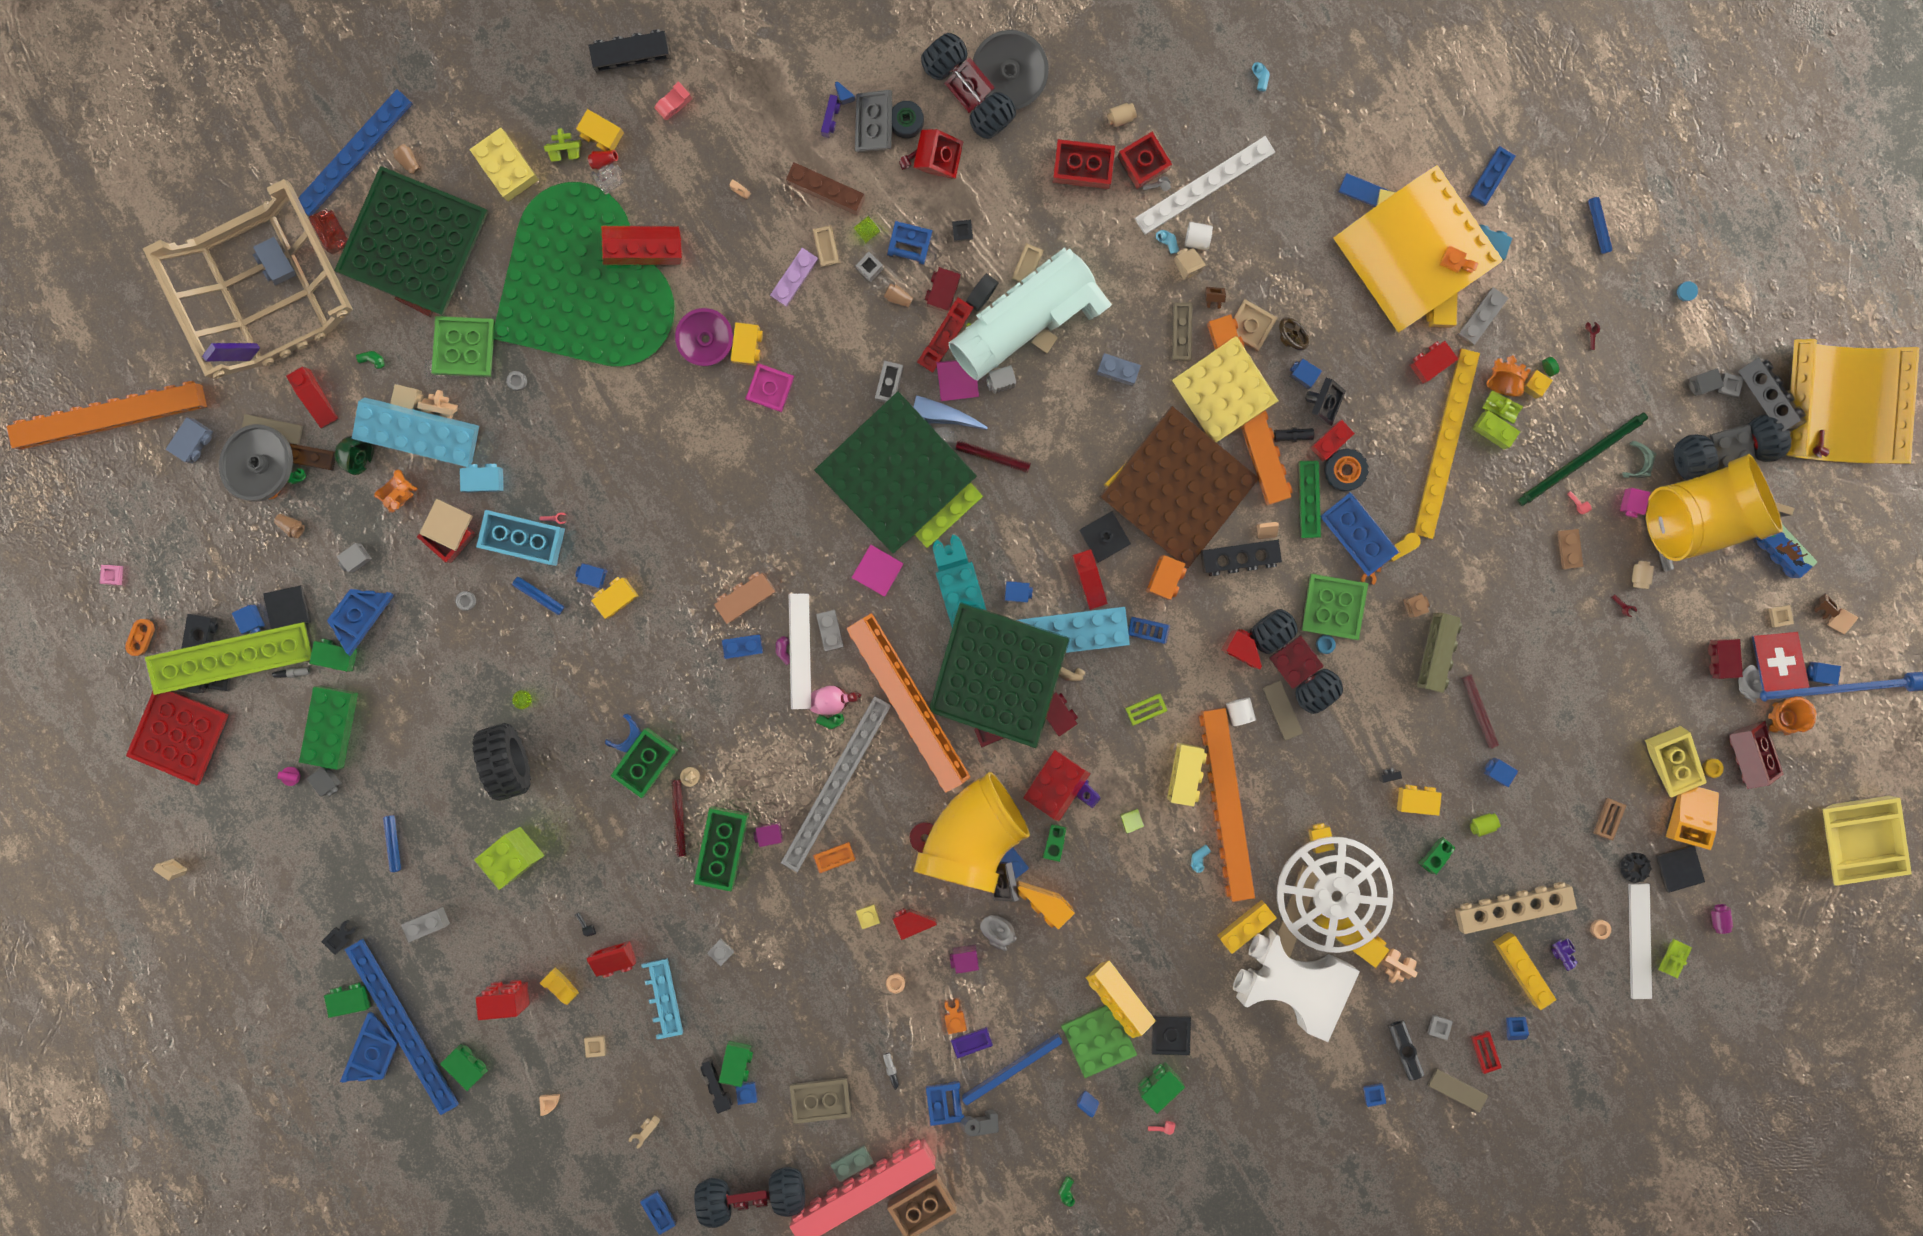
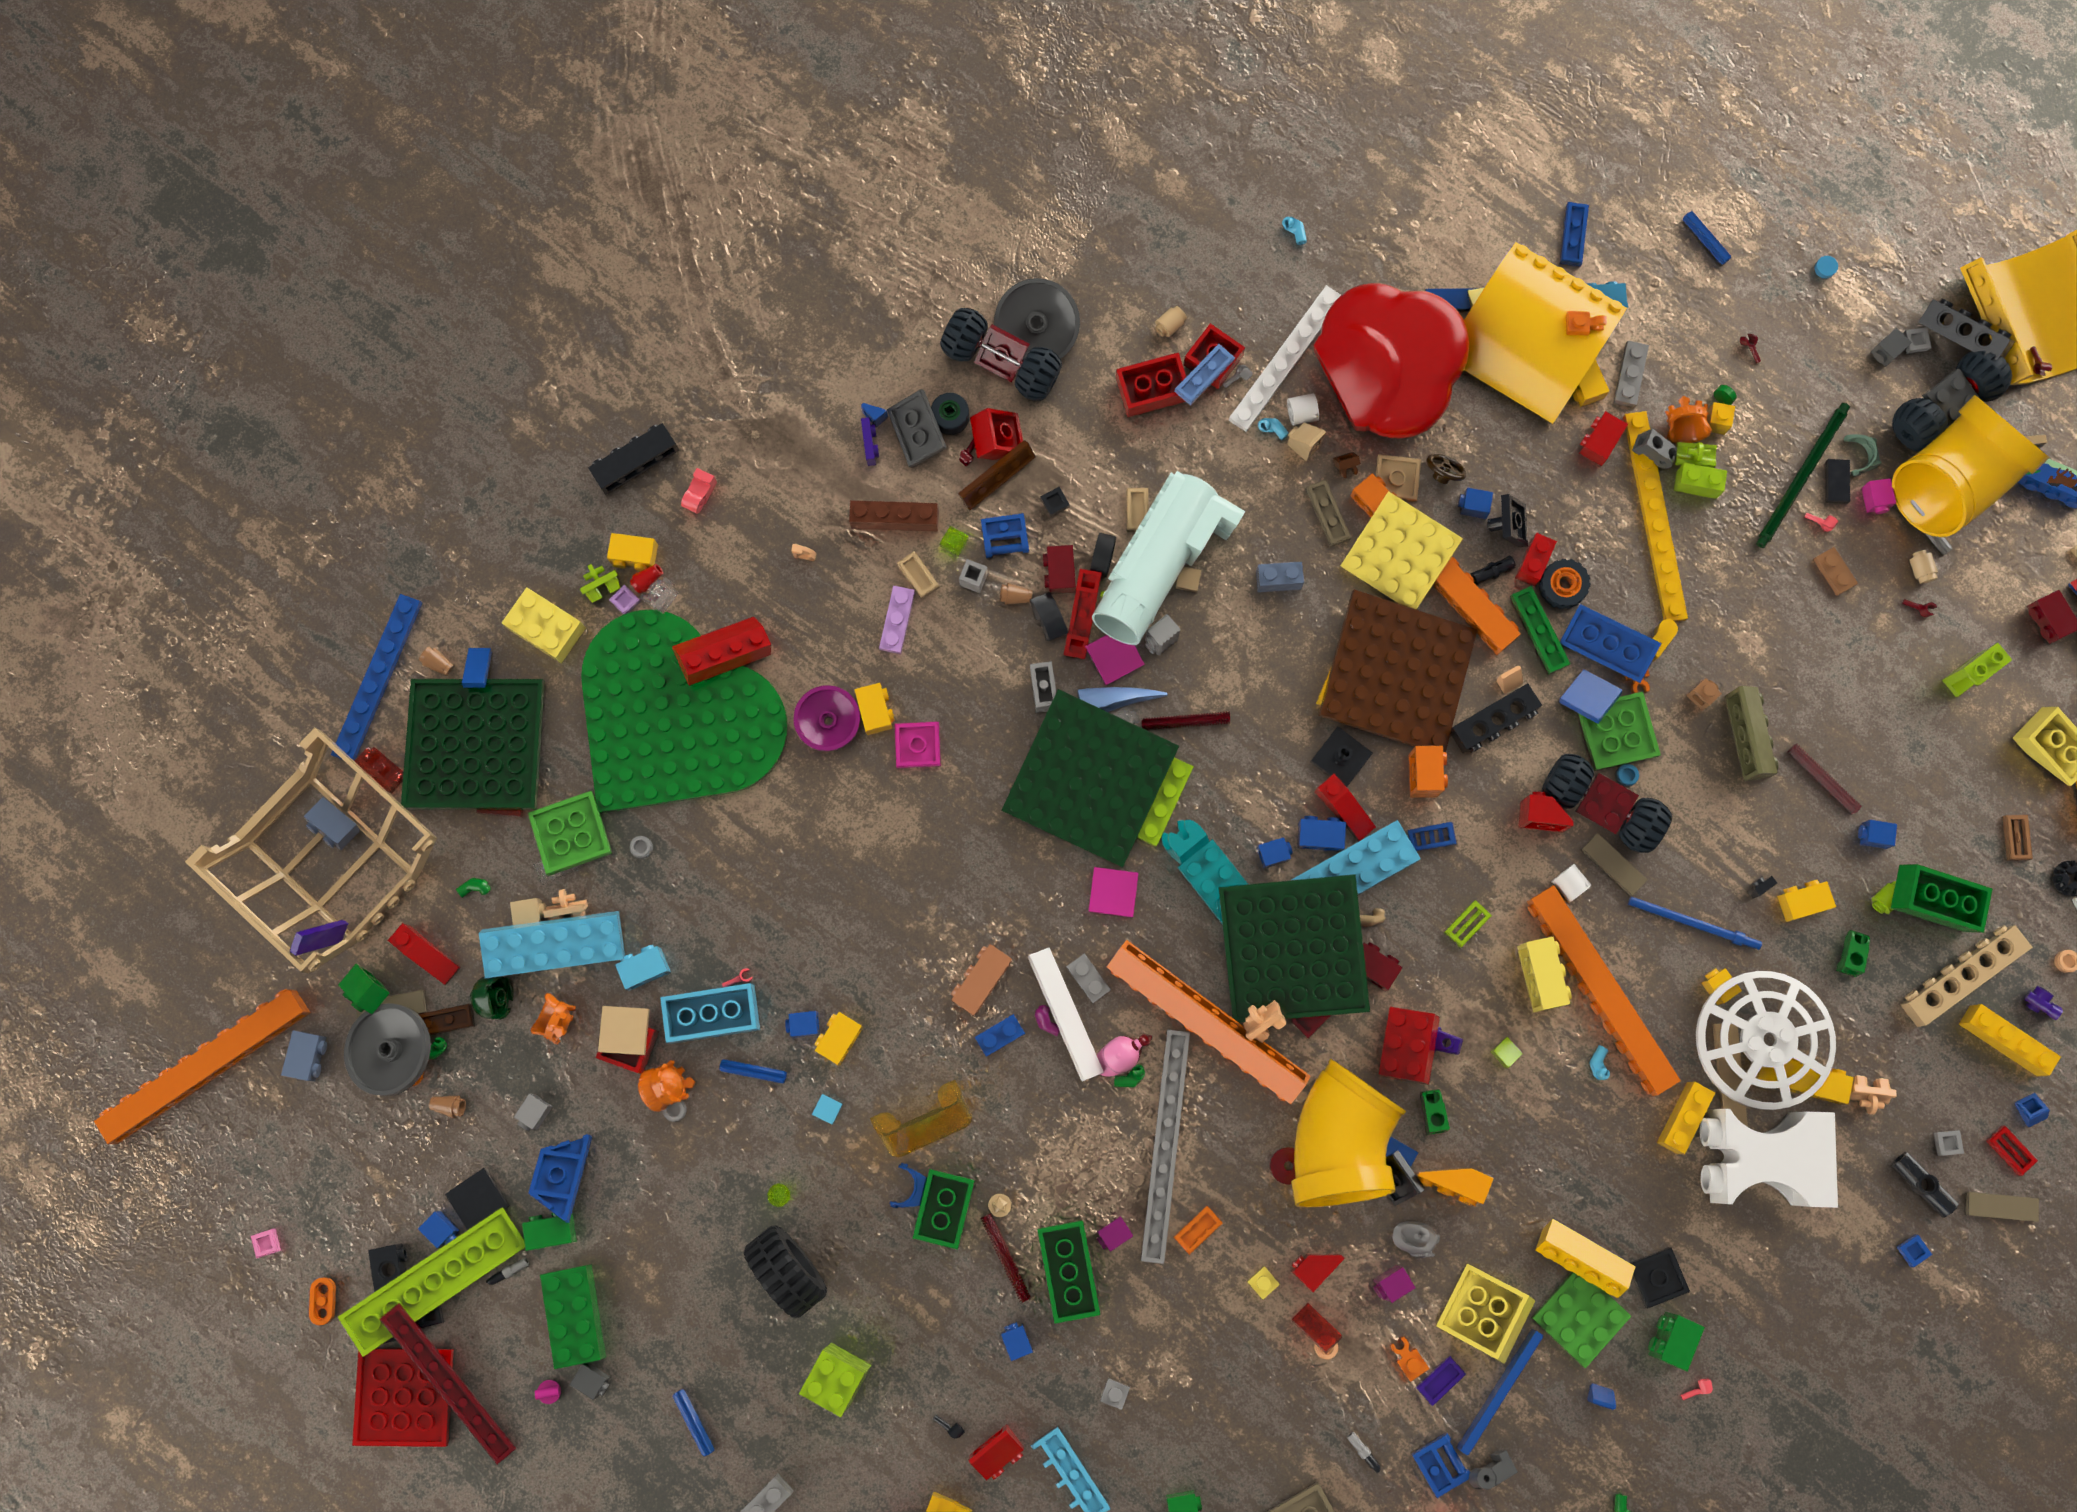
camera: 20 degrees left, 10 degrees down
none -> green brick [338,964,390,1014]
none -> dark red tile [380,1303,516,1465]
none -> blue tile [462,648,492,688]
none -> lavender tile [609,585,641,615]
none -> orange hair [638,1060,695,1112]
none -> medium azure tile [812,1094,843,1125]
none -> clear yellow windscreen [870,1080,972,1157]
none -> reddish brown tile [958,440,1036,511]
none -> blue brick [1001,1322,1033,1361]
none -> black slope [1029,592,1069,641]
none -> medium blue tile [1174,344,1235,406]
none -> light nougat hips [1243,1000,1286,1043]
none -> clear red plate [1292,1303,1342,1354]
none -> blue brick [1297,816,1346,852]
none -> red plant [1314,283,1469,439]
none -> light yellow slope [1436,1264,1535,1364]
none -> tile [1559,669,1623,724]
none -> blue bar [1628,896,1762,950]
none -> dark grey leg [1632,428,1678,468]
none -> black tile [1826,459,1850,504]
none -> green brick [1890,864,1993,933]
none -> lime panel [1942,642,2012,697]

